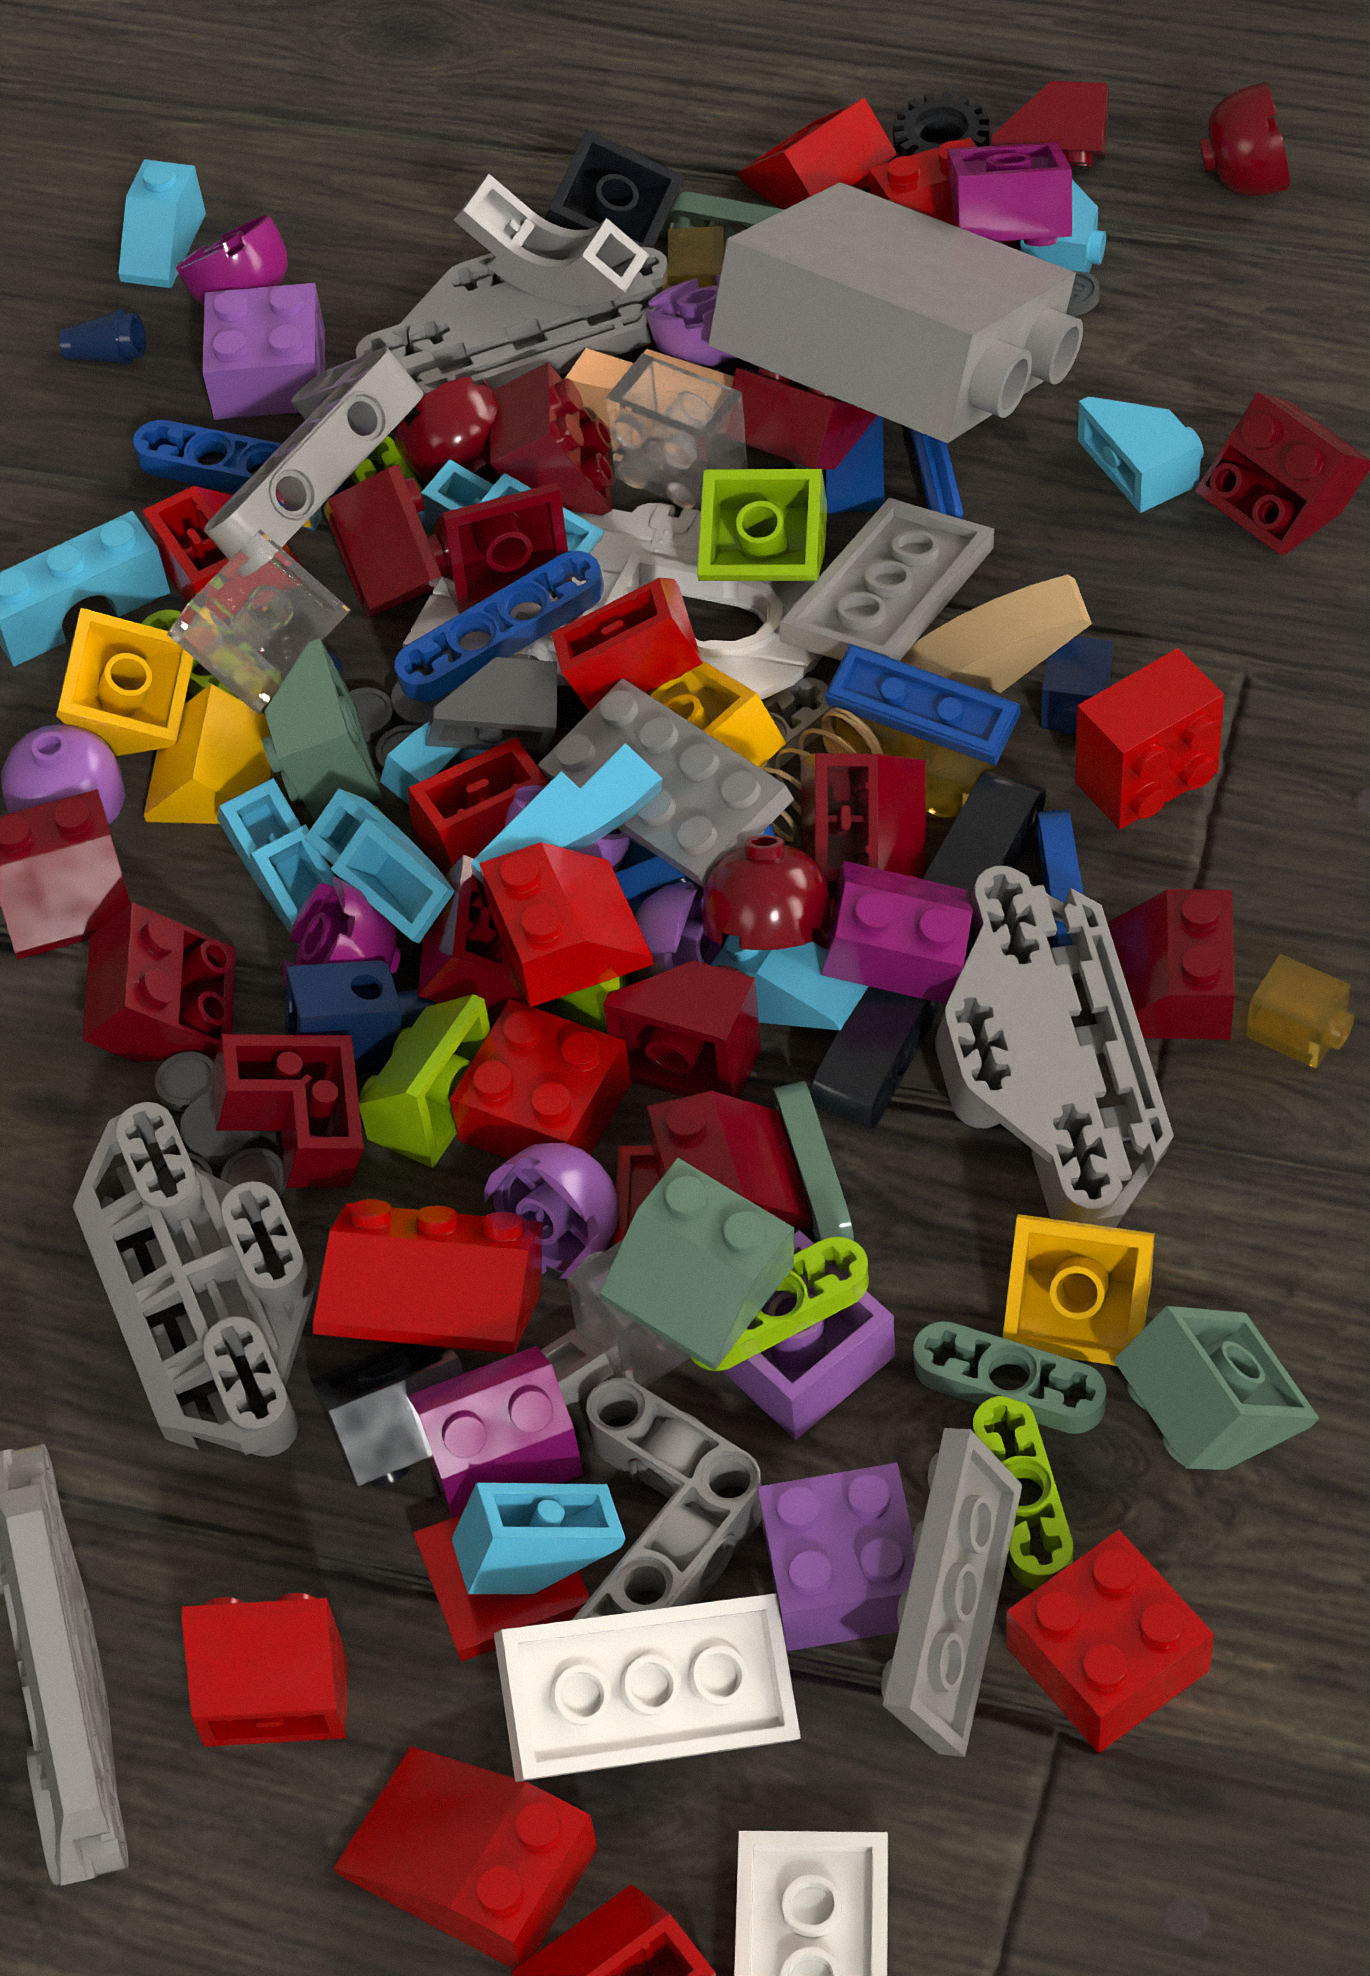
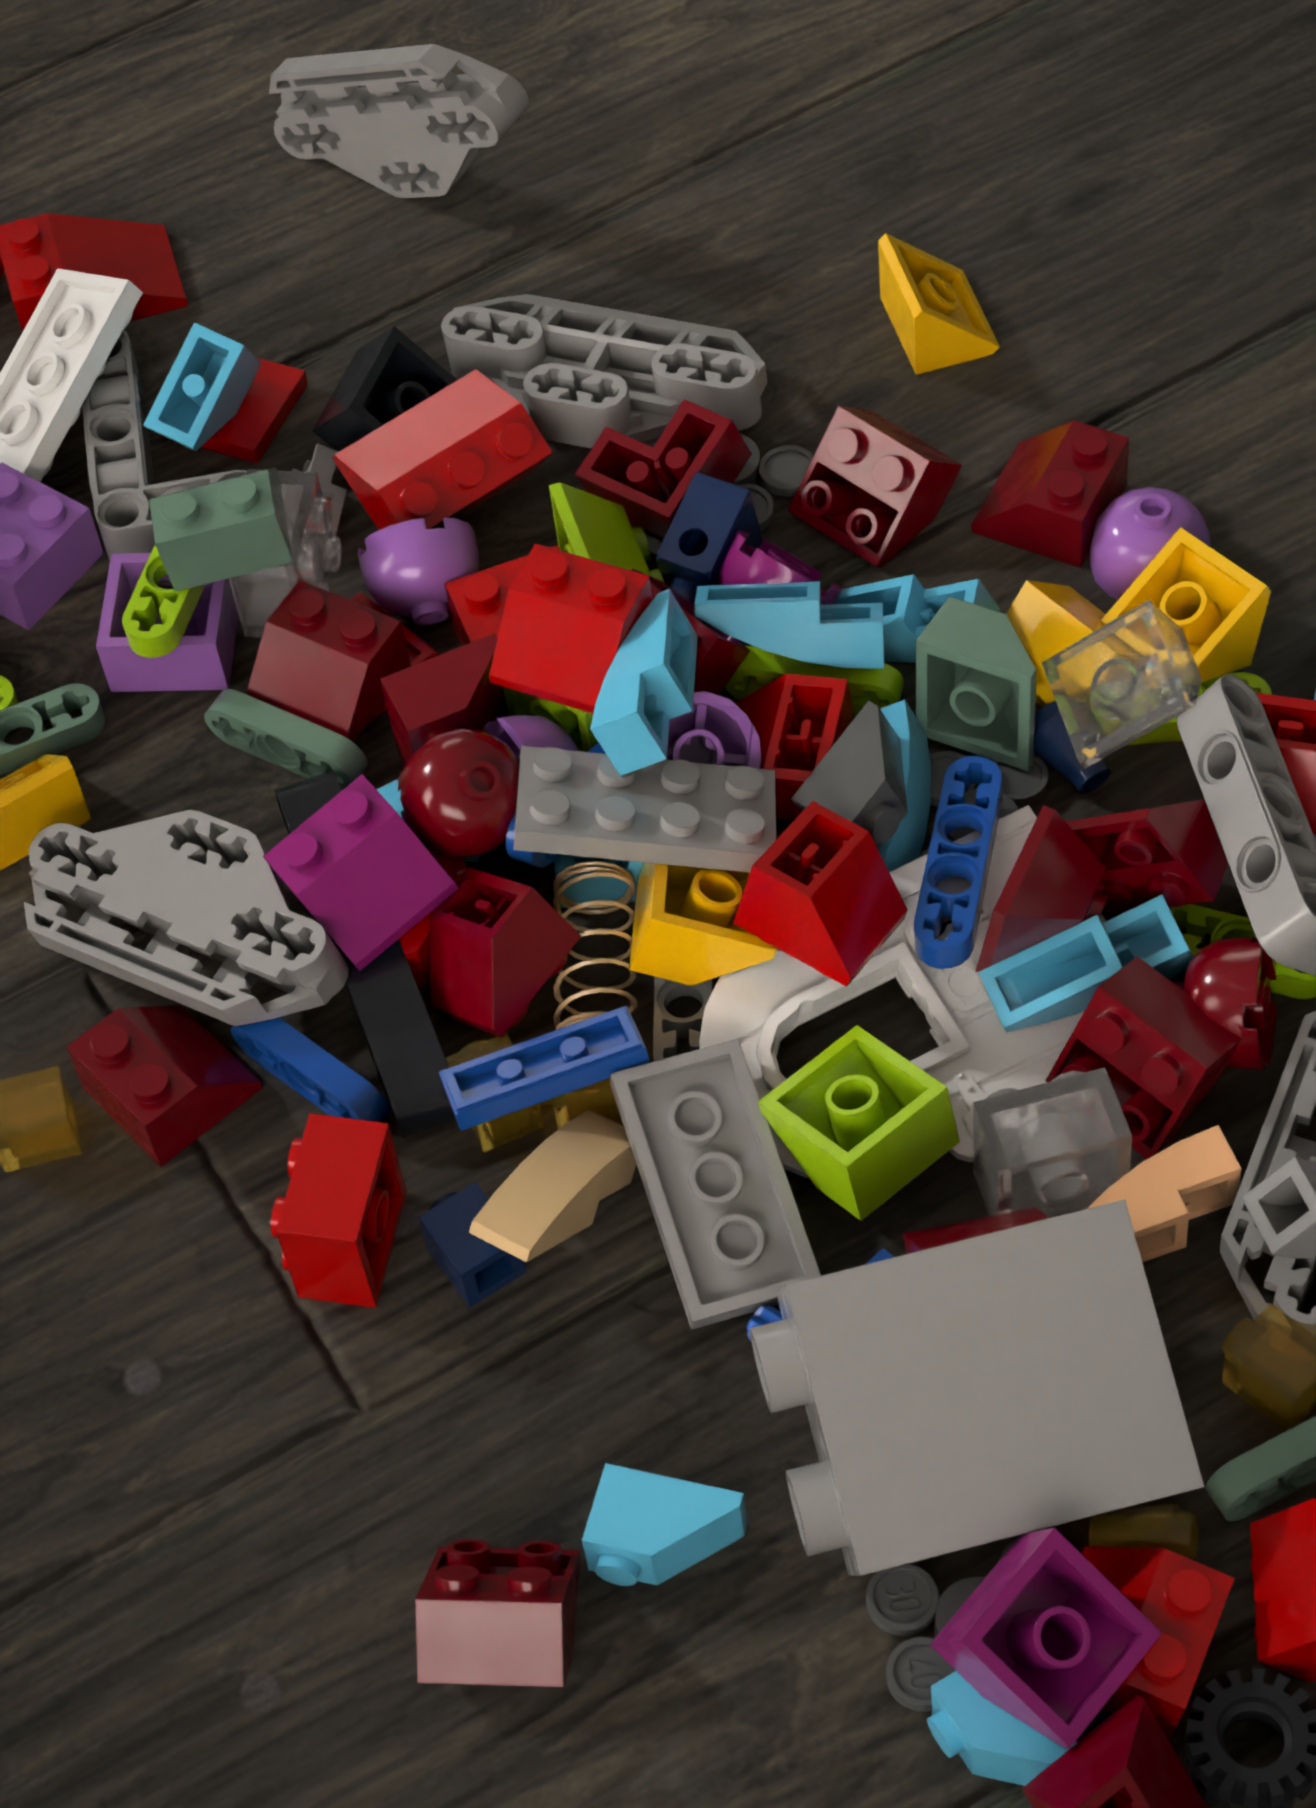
camera: 135 degrees right, 0 degrees up
red slope [182,1593,348,1747] -> none
magenta slope [407,1346,583,1518] -> none
medium lavender cylinder [646,274,739,373] -> none

